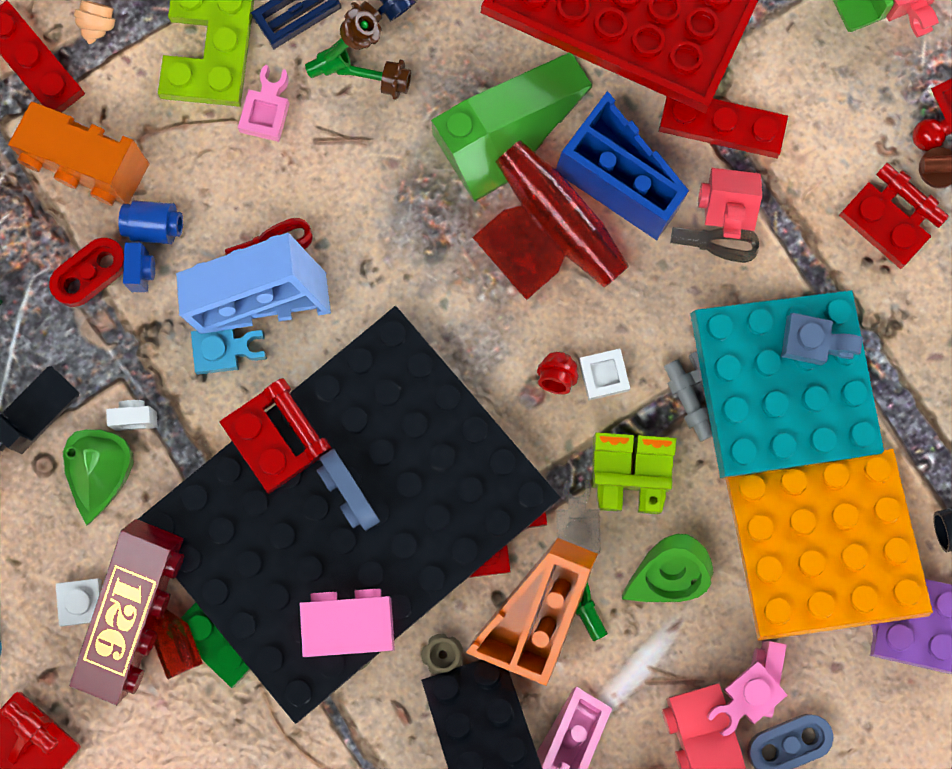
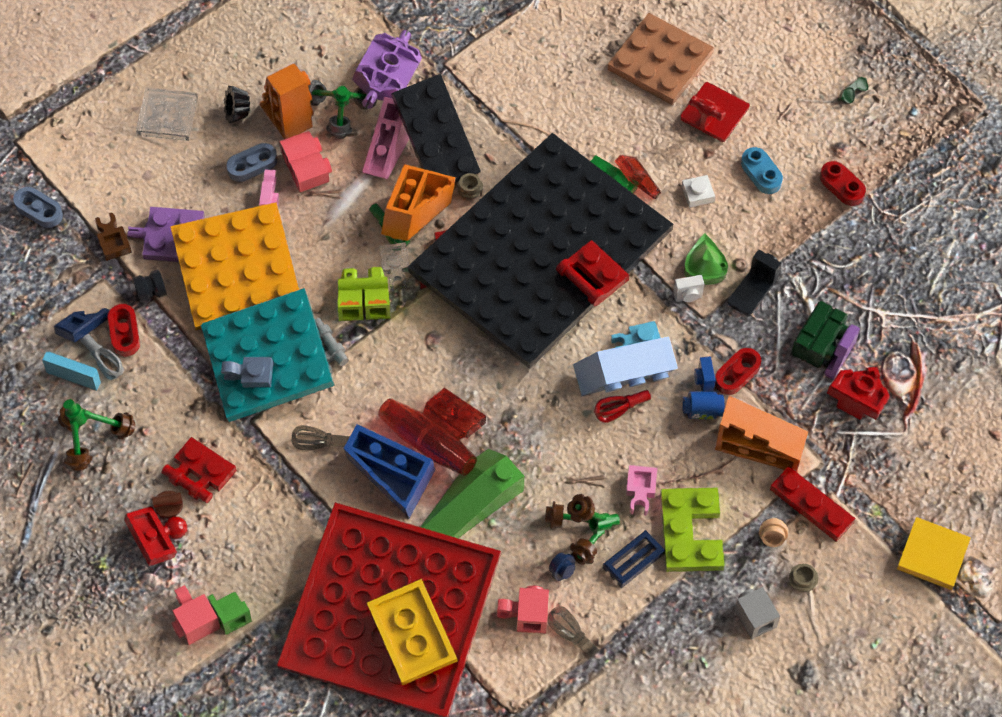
camera: 170 degrees right, 20 degrees down
brick [69,519,184,706] -> none
bright pink brick [300,589,395,657] -> none
sand blue plate [317,449,380,531] -> none
red plate [537,352,579,395] -> none
white plate [579,349,630,401] -> none
bright green piece [622,534,714,602] -> none
red plate [658,96,788,159] -> none
coral brick [698,168,762,239] -> none
bright pink plate [707,661,788,736] -> none

